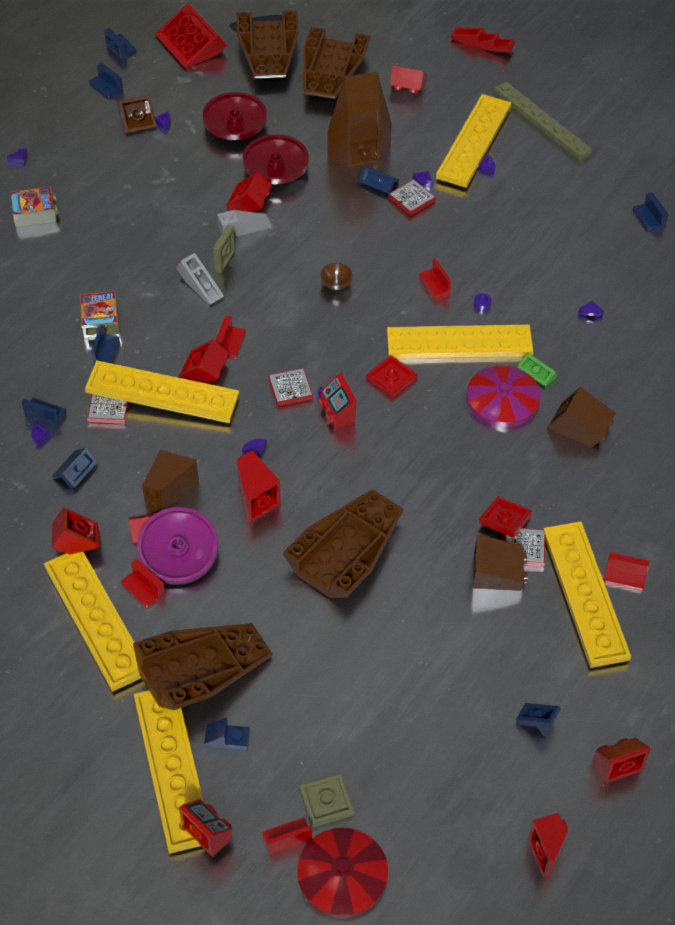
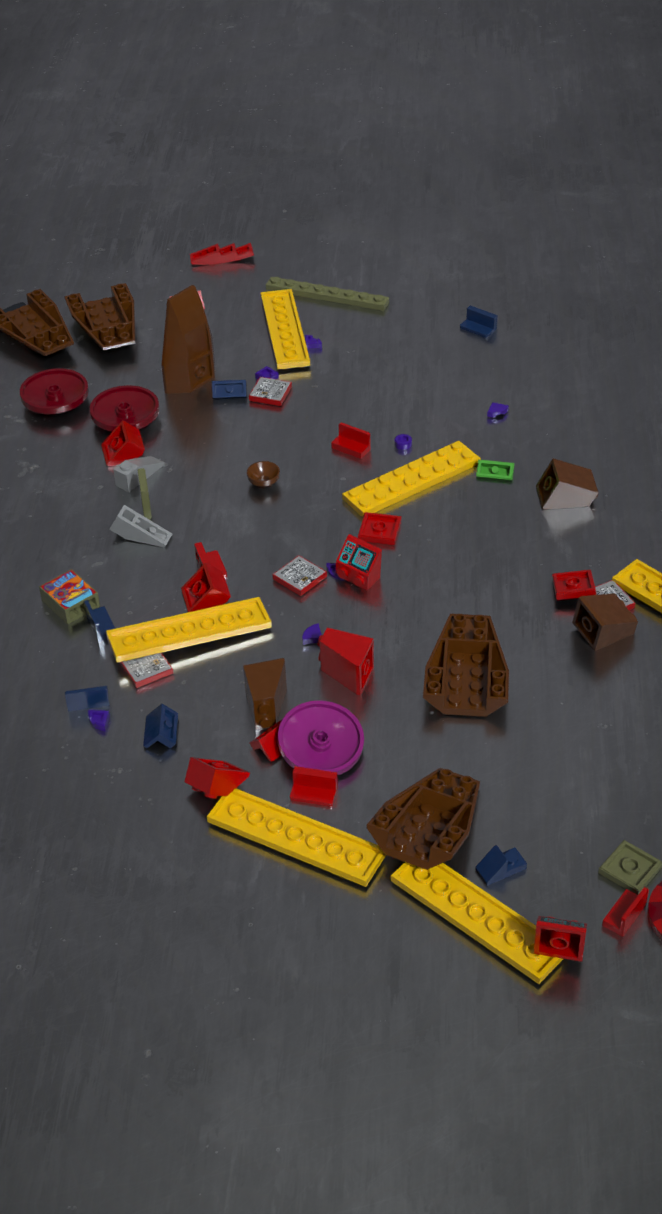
camera: 30 degrees left, 10 degrees down
dish [466,365,541,427] -> none

